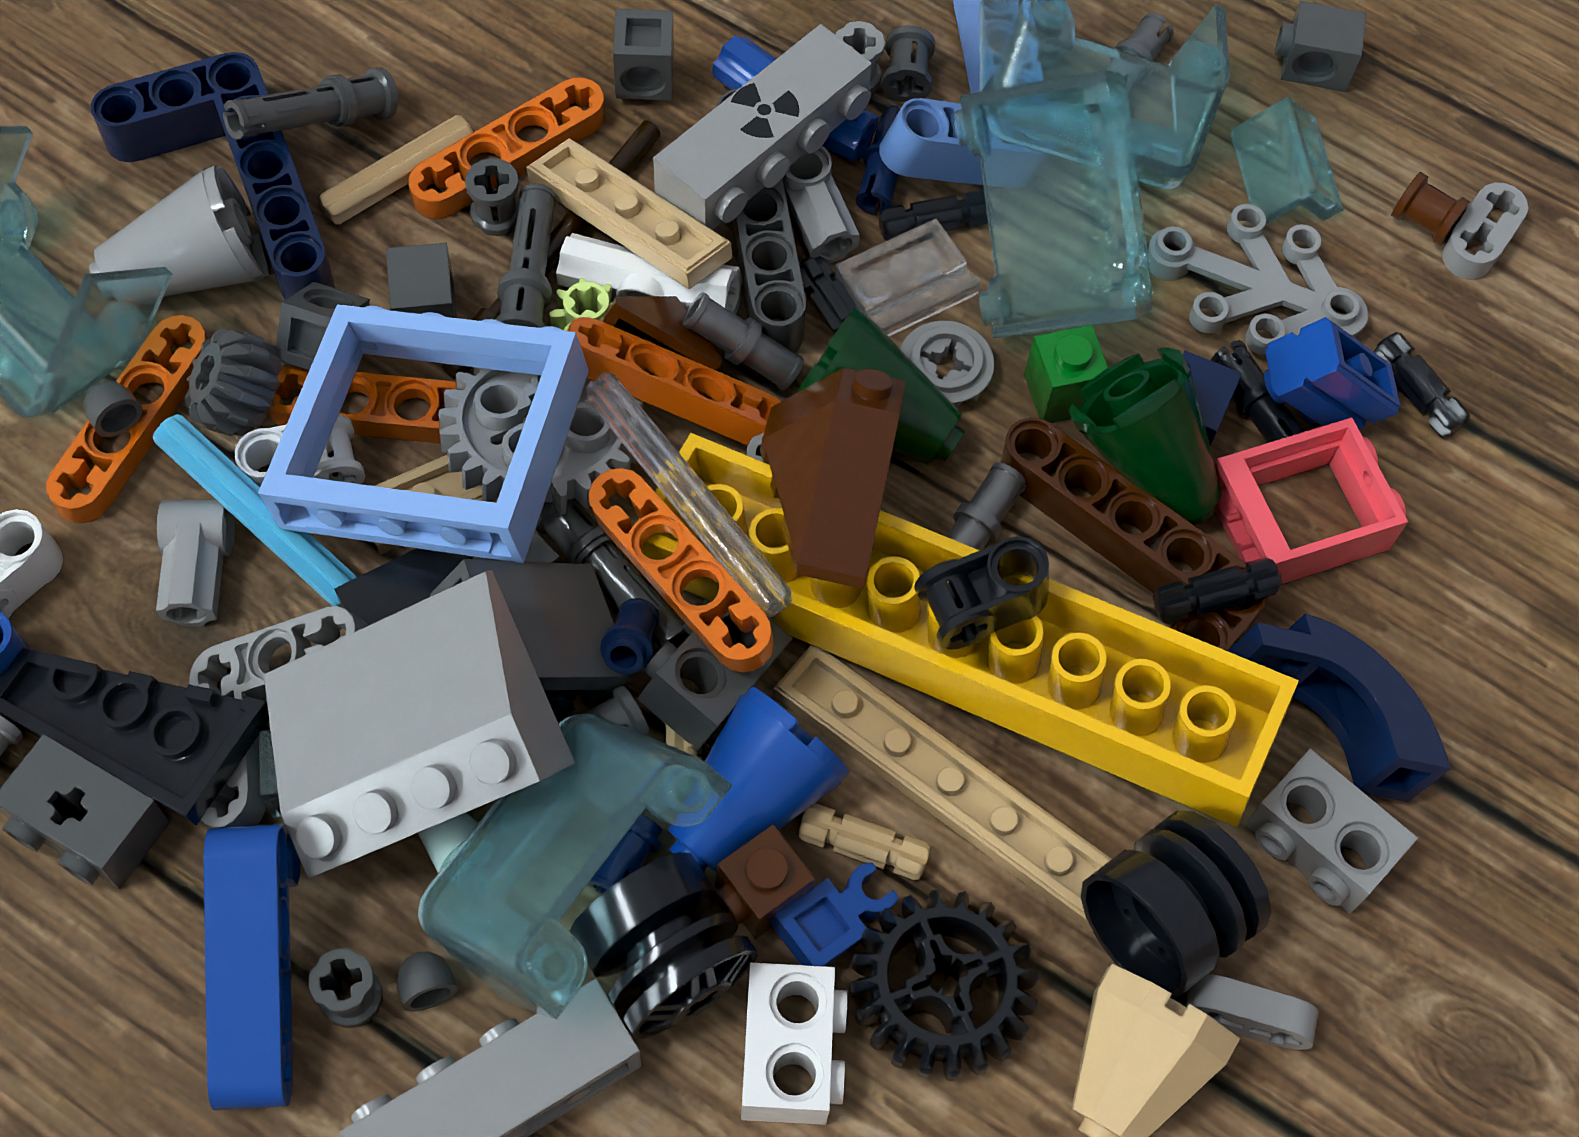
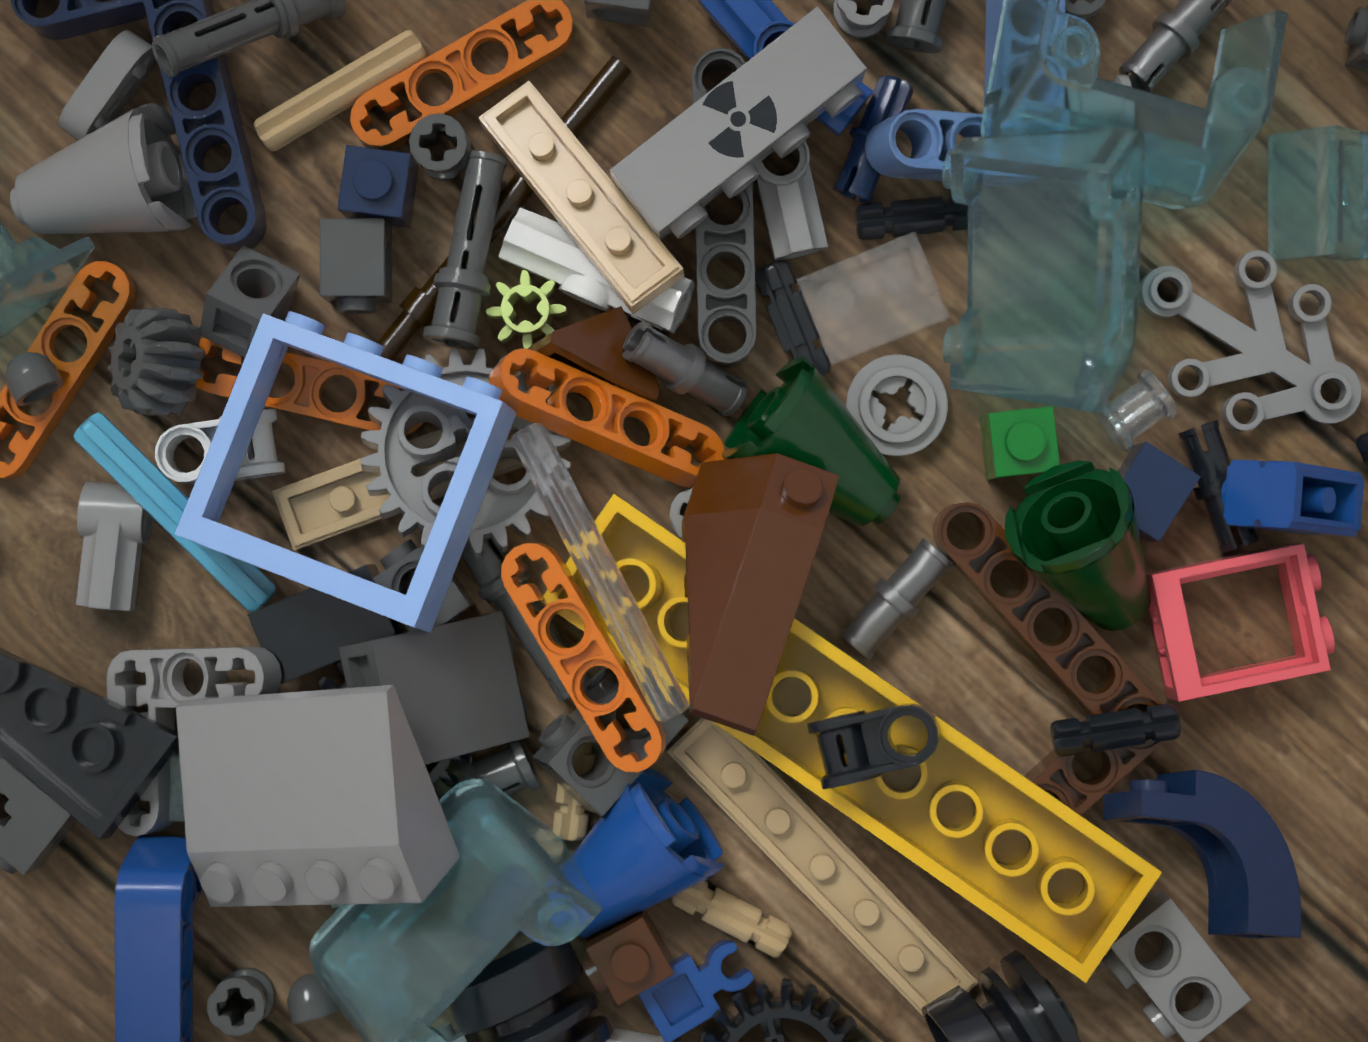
camera: 15 degrees right, 25 degrees up
dark blue pin [600,598,660,675] -> none
none -> light grey beam [58,29,156,141]
none -> dark blue brick [337,145,419,228]
none -> clear bush [1092,369,1178,452]

